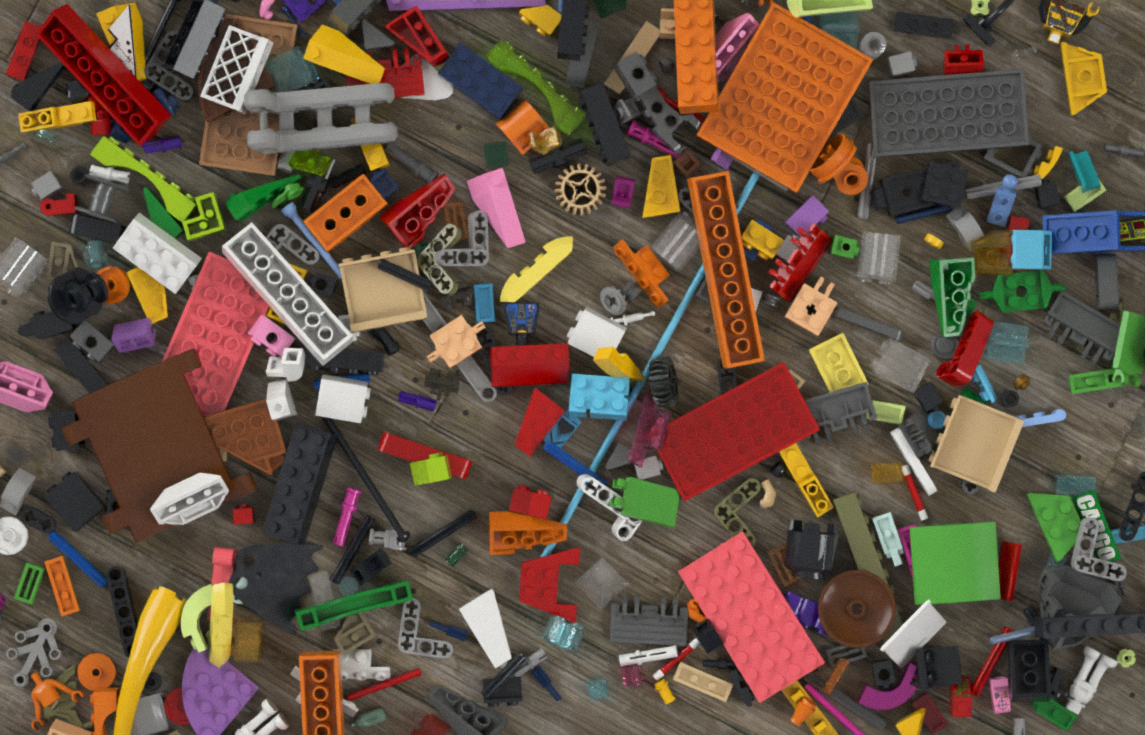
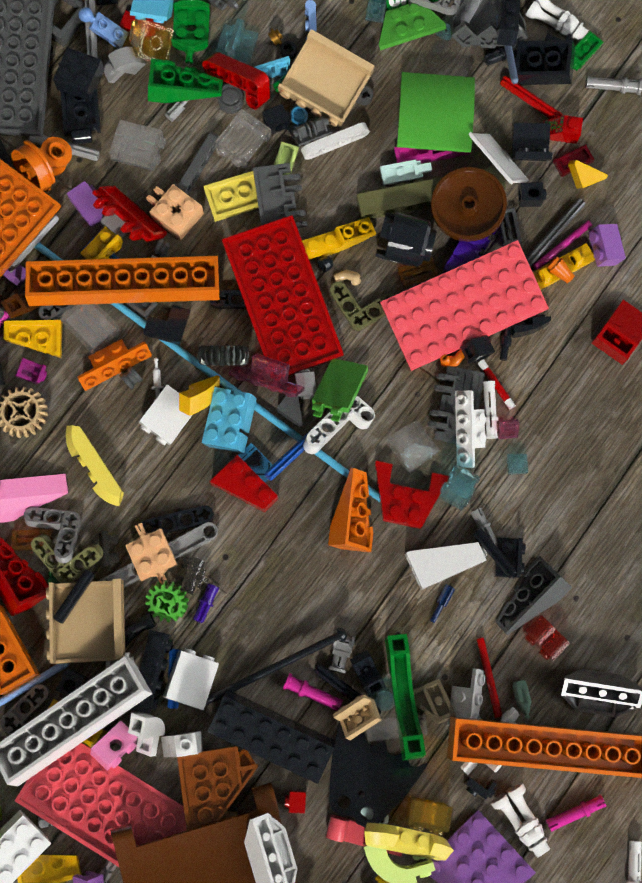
camera: 80 degrees left, 10 degrees down
red beam [377,432,473,479] -> none
light grey beam [398,597,454,658] -> none
black axle [409,510,477,557] -> none
lime wedge [410,452,452,486] -> none
clear green pin [445,542,468,567] -> none
dark azure tile [473,283,496,323] -> none
red slope [489,343,569,387] -> none
torso [503,303,540,346] -> none
red brick [509,485,552,519] -> none
dark blue axle [531,666,561,701] -> none
light grey gear [600,286,628,315] -> none
yellow pin [654,679,676,705] -> none
tan plate [673,661,733,702] -> none
clear orange tile [821,658,849,695] -> none
bright green brick [829,235,860,260] -> none
magenta arch [857,662,918,710] -> none
clear yellow bracket [871,462,903,483] -> none
dark blue bar [895,206,953,224] -> none
red bar [901,464,928,521] -> none
yellow tile [924,233,944,249] -> none
bright pink leg [988,676,1011,714] -> none
red plate [998,541,1022,601] -> none
none -> black tile [143,305,191,345]
none -> bright green gear [145,580,189,623]
none -> tan bracket [333,695,381,740]
none -> white bracket [455,390,486,468]
none -> black bracket [464,777,497,799]

